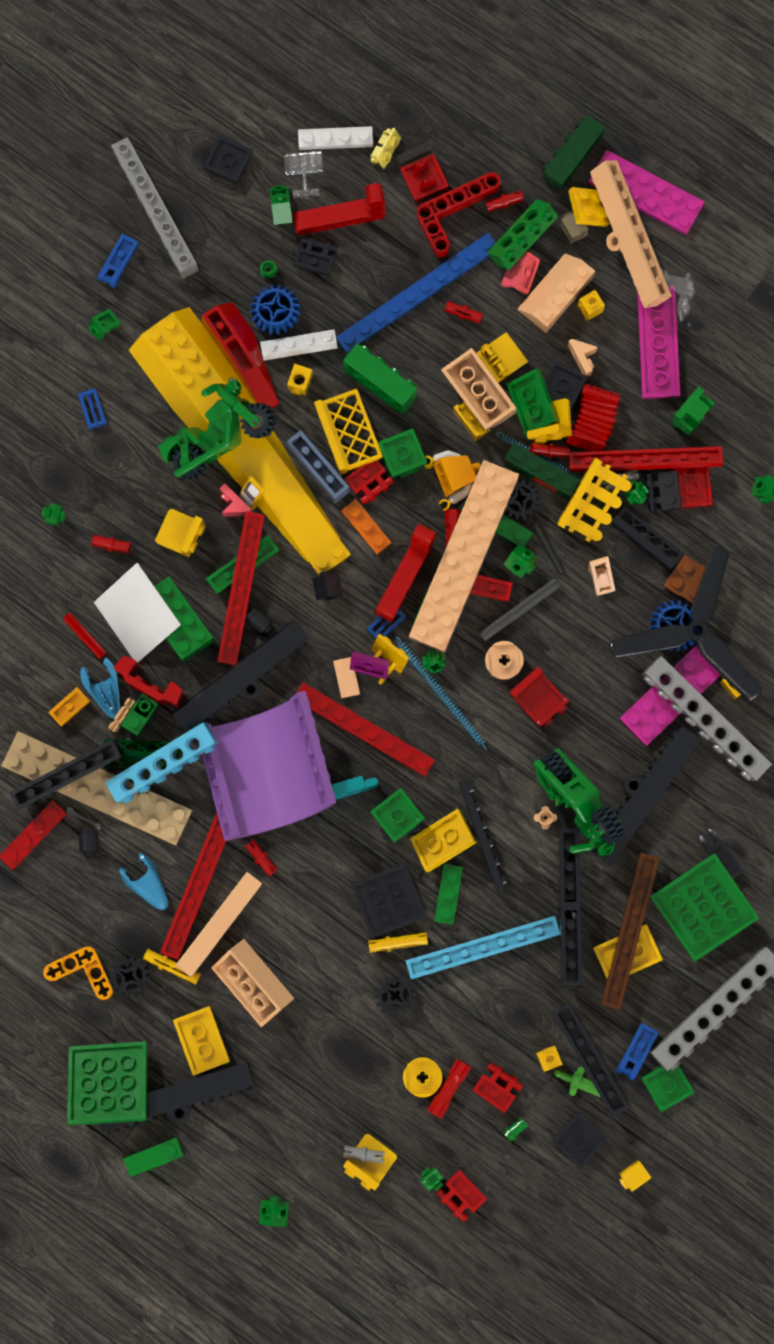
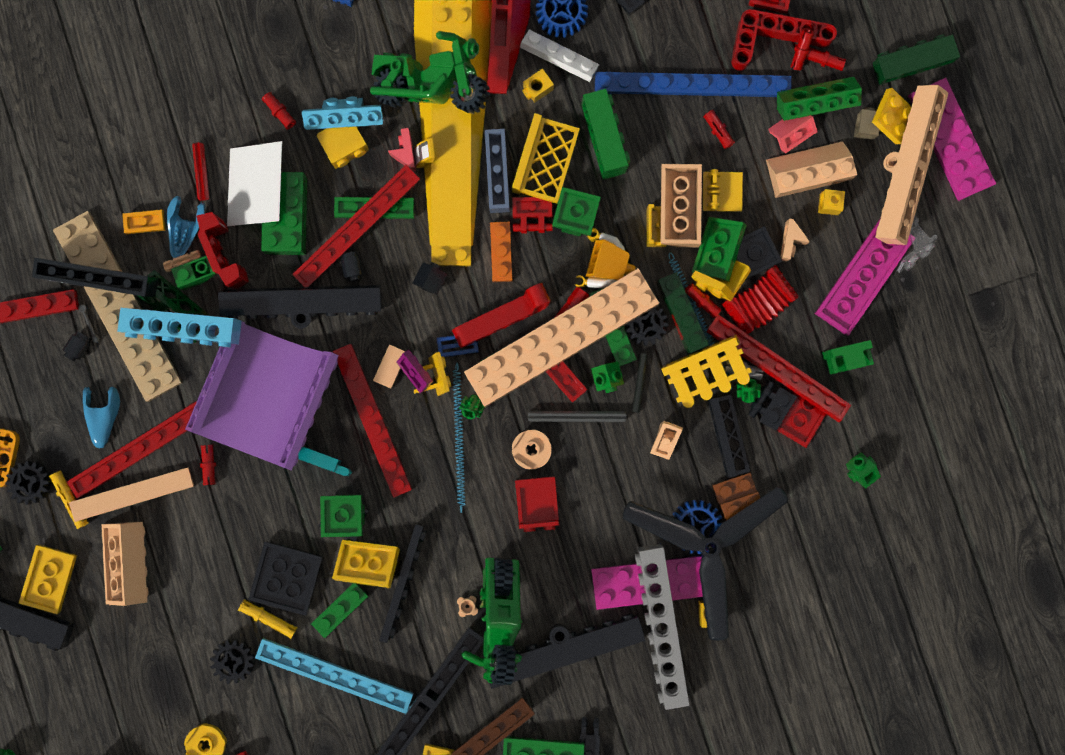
camera: 35 degrees right, 5 degrees up
green gear [41,503,66,526] -> none
none -> medium azure bracket [302,96,383,130]
none -> red pin [790,28,815,70]

